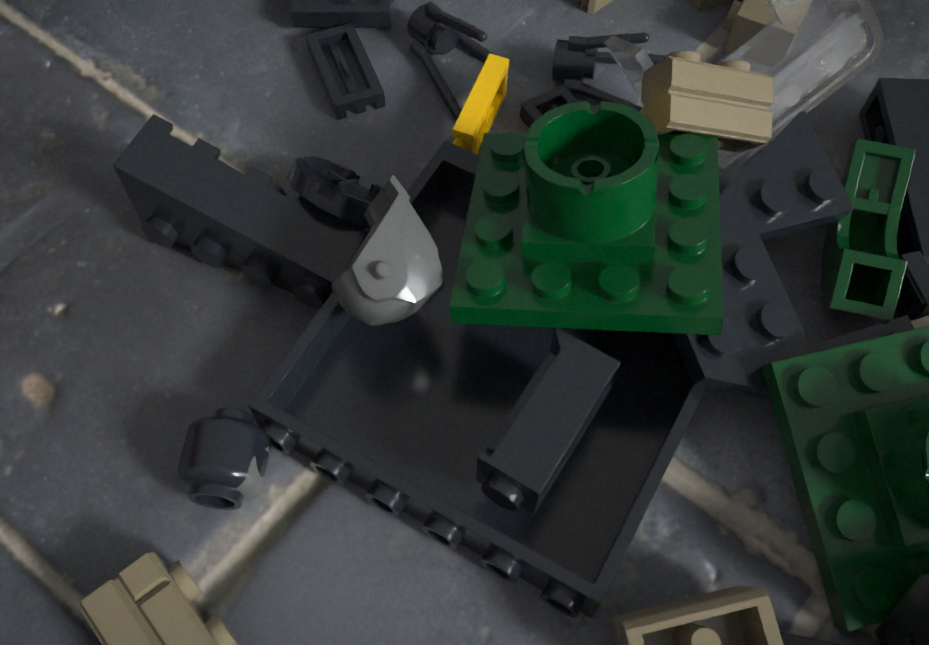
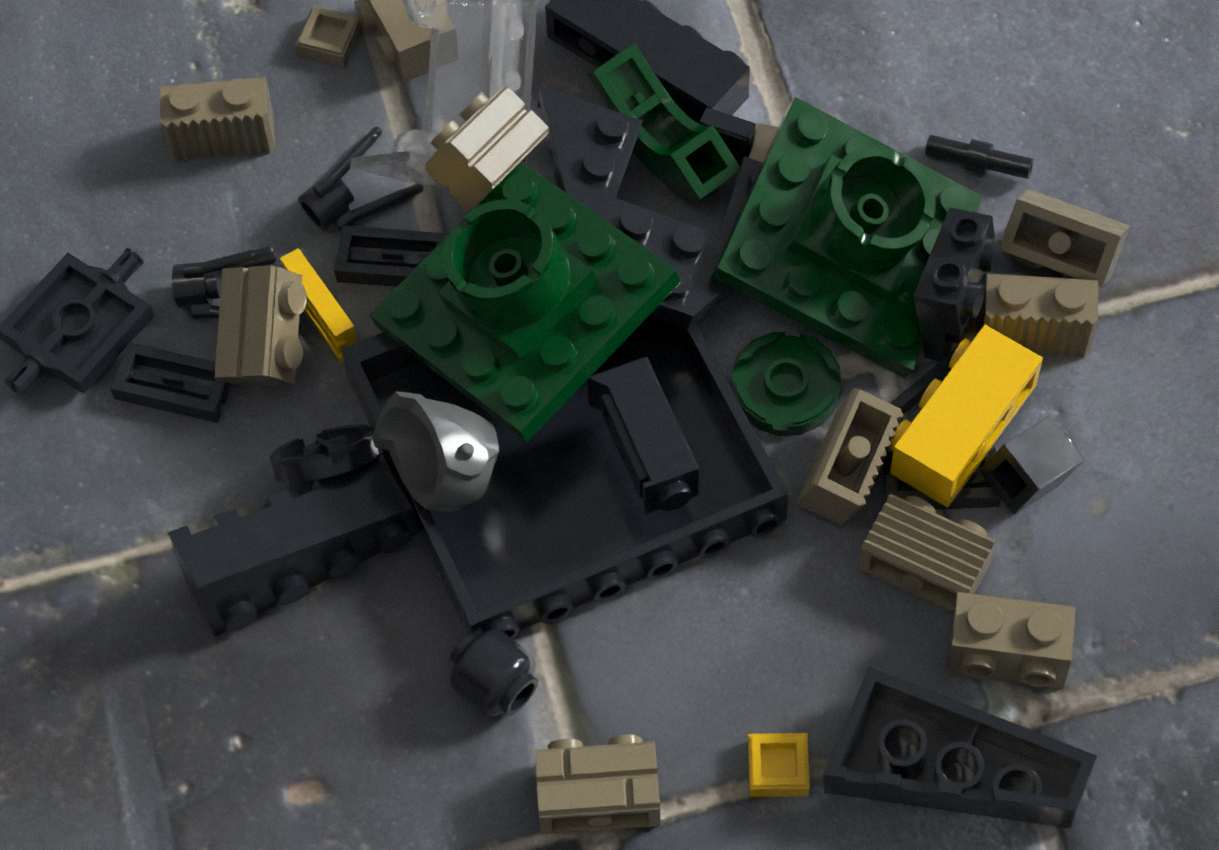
camera: 50 degrees left, 0 degrees up
none -> dark tan brick [214,265,307,387]
none -> dark green tile [731,332,841,436]

